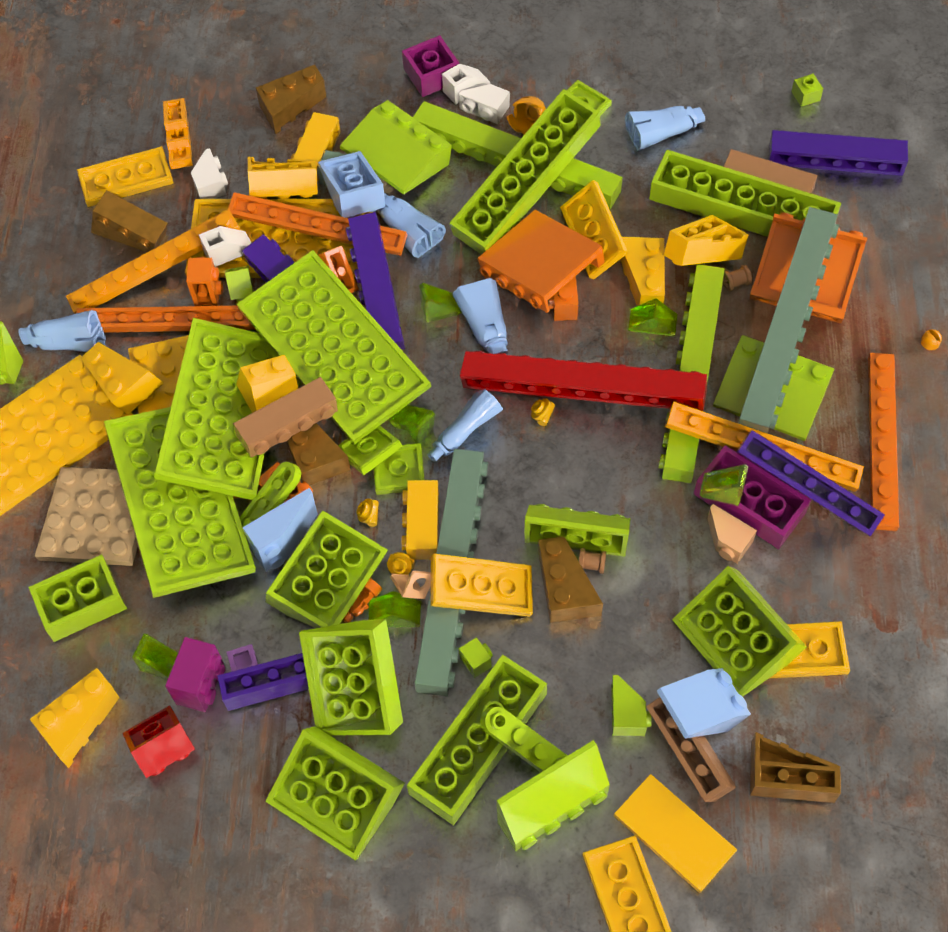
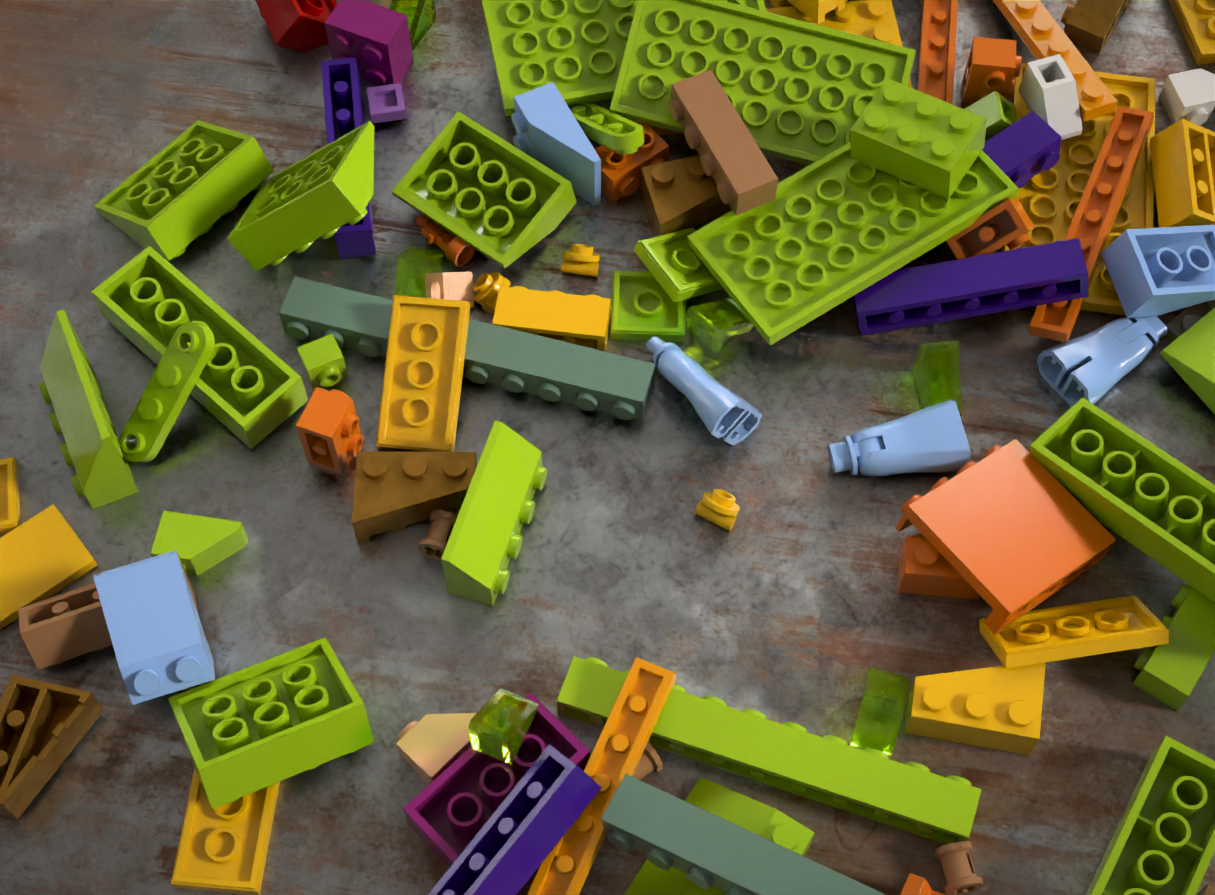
camera: 95 degrees right, 0 degrees up
yellow slope [236,355,299,413] -> none
red brick [460,351,707,411] -> none
yellow wedge [664,215,749,266] -> none
none -> orange brick [296,387,364,475]
none -> lime brick [850,78,987,199]

